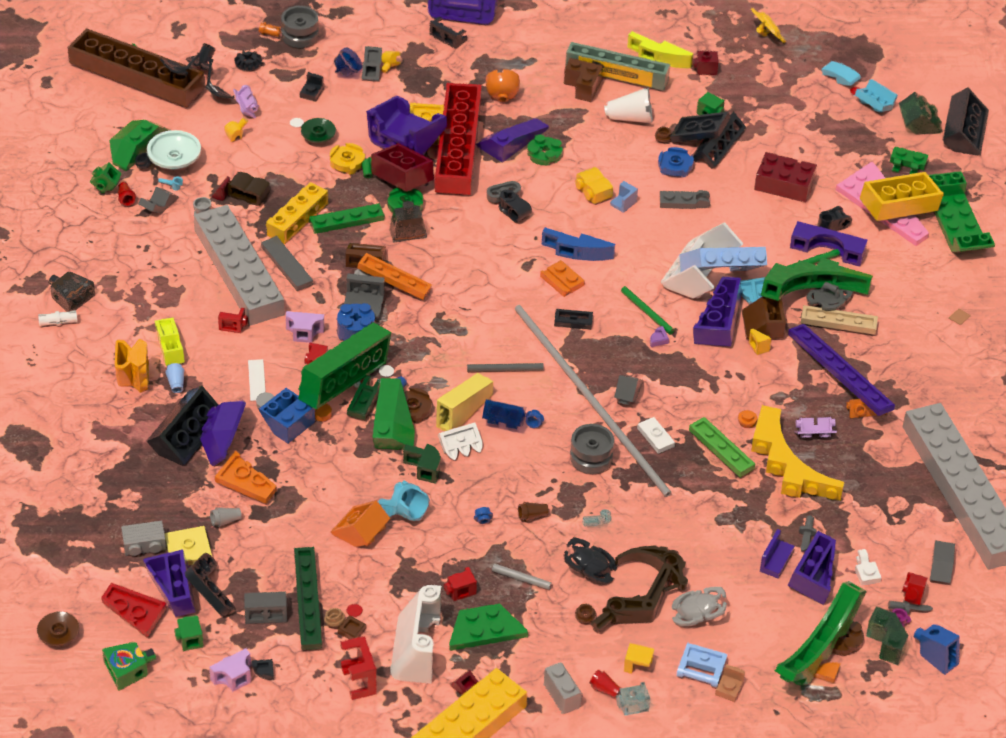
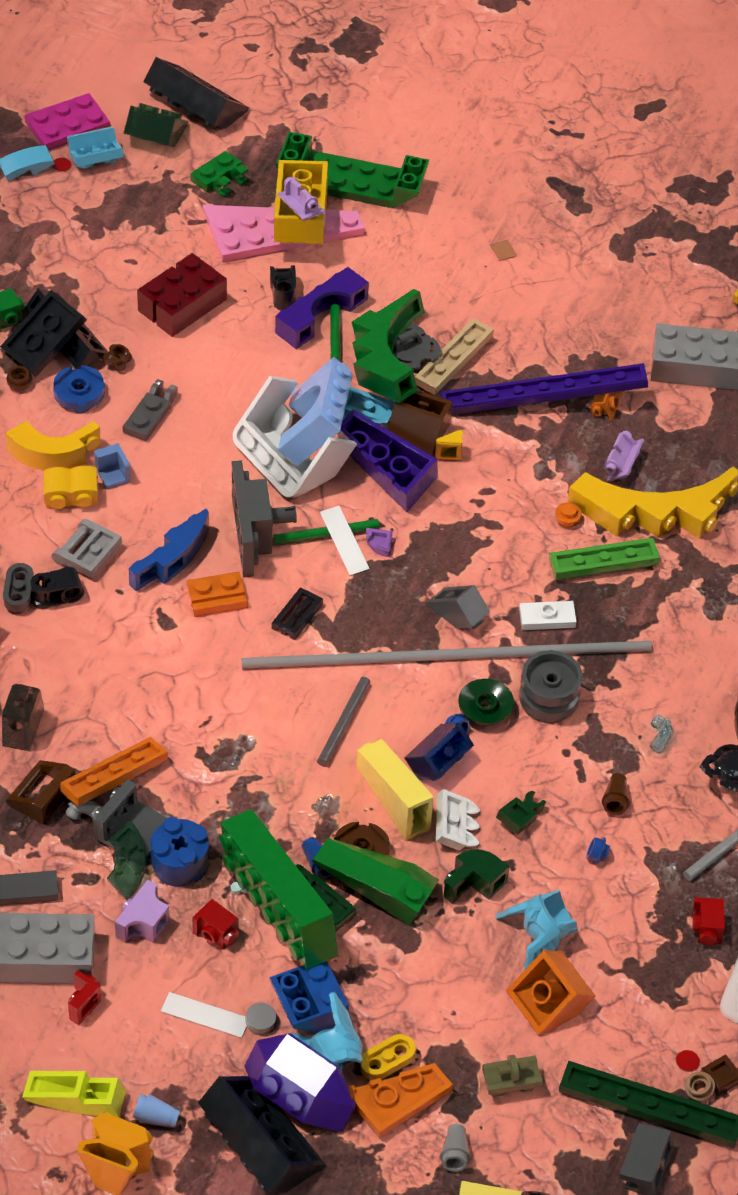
camera: 65 degrees left, 5 degrees up
none -> yellow arch [5,420,101,470]
none -> dark pink plate [25,93,110,150]
none -> light grey plate [51,518,122,578]
none -> reddish brown plate [103,344,132,371]
none -> clear green tile [107,820,147,900]
none -> dark grey brick [231,460,297,577]
none -> lavender hinge [278,177,325,221]
none -> medium azure helmet [291,992,363,1072]
none -> white sticker [320,506,370,575]
none -> yellow plate [360,1034,416,1080]
none -> dark green dish [458,679,514,725]
none -> olive hips [482,1055,543,1097]
none -> dark green plate [496,791,546,835]

